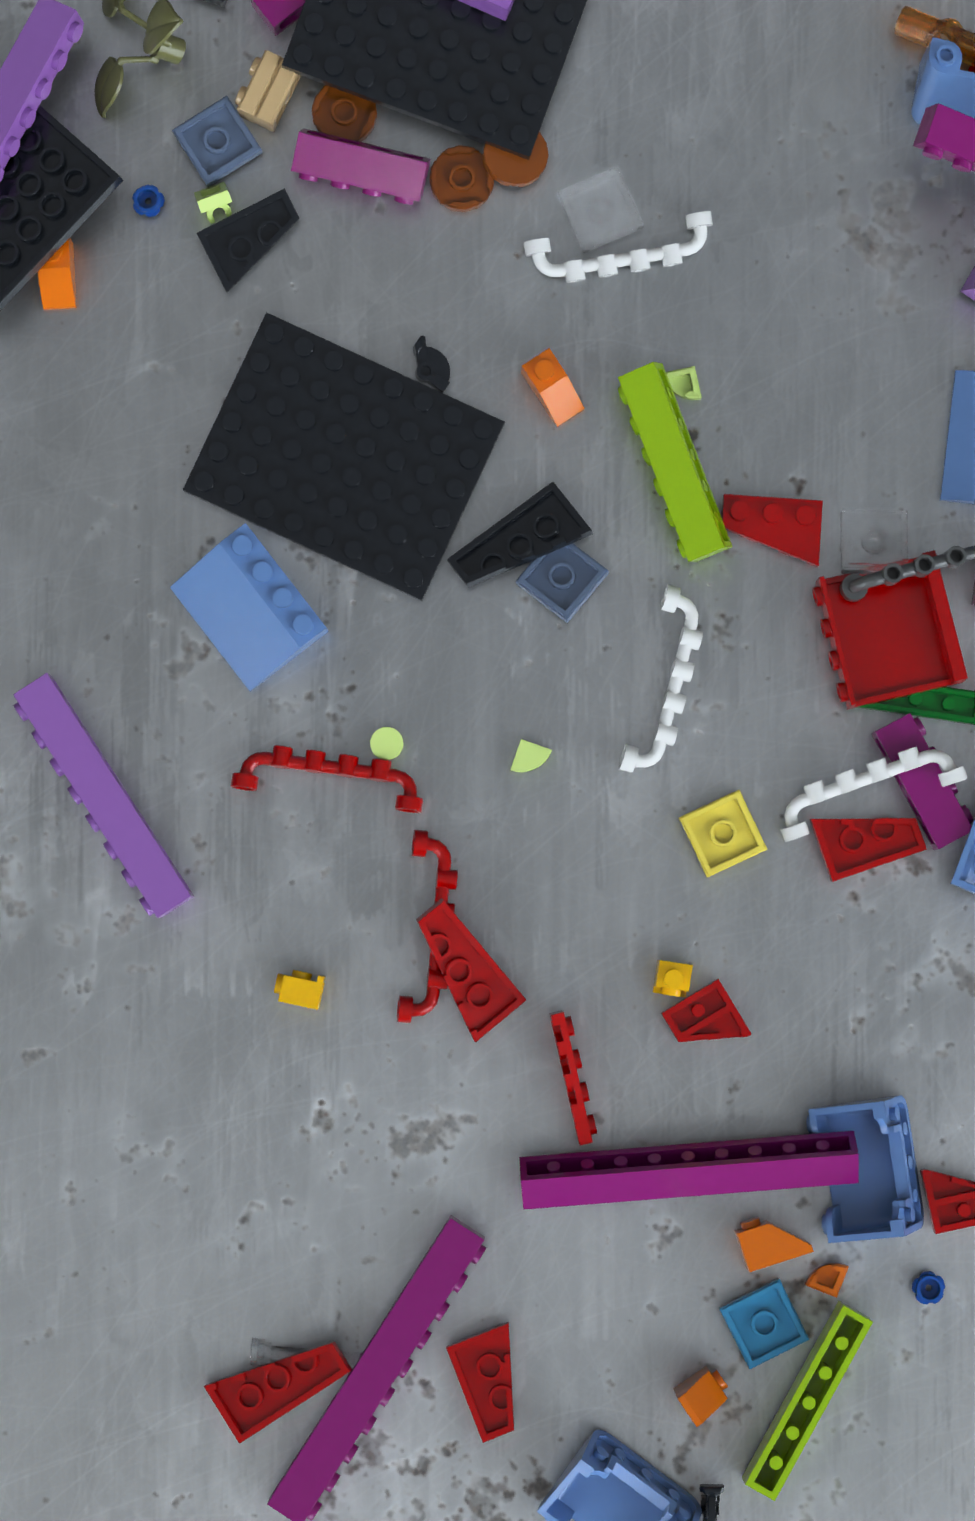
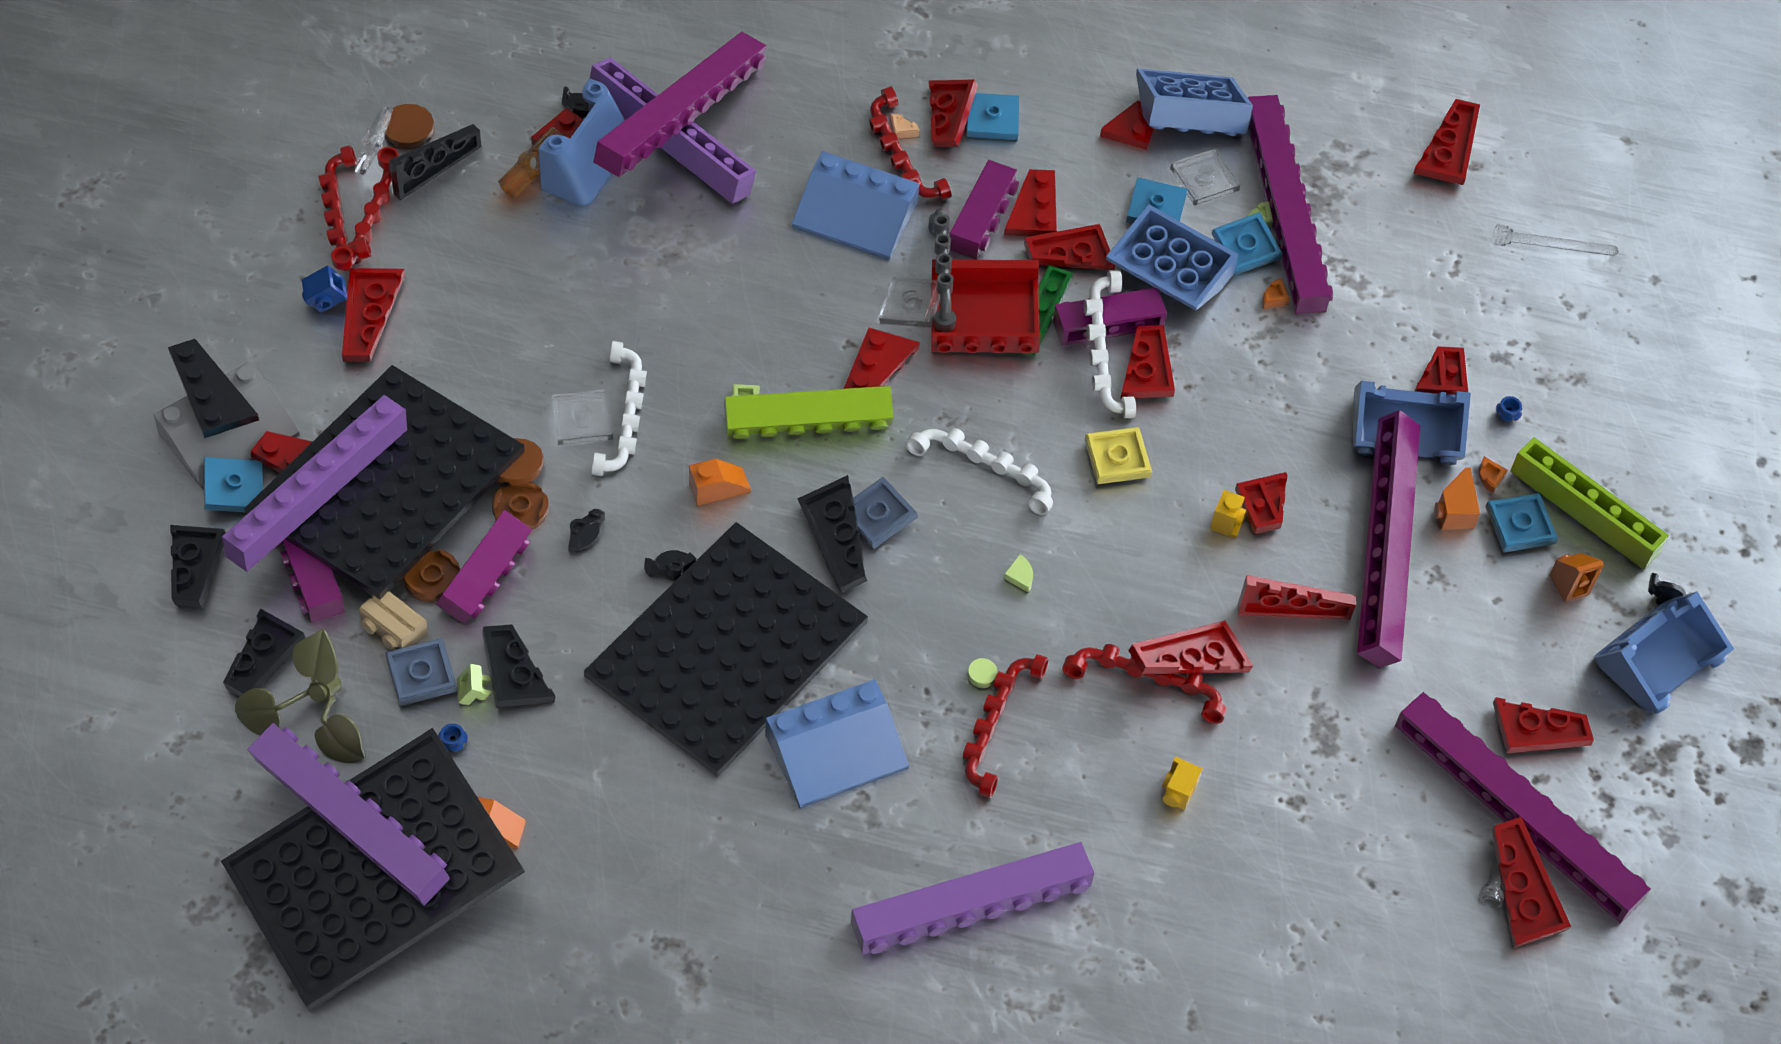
camera: 80 degrees left, 30 degrees down
none -> black piece [568,509,605,553]

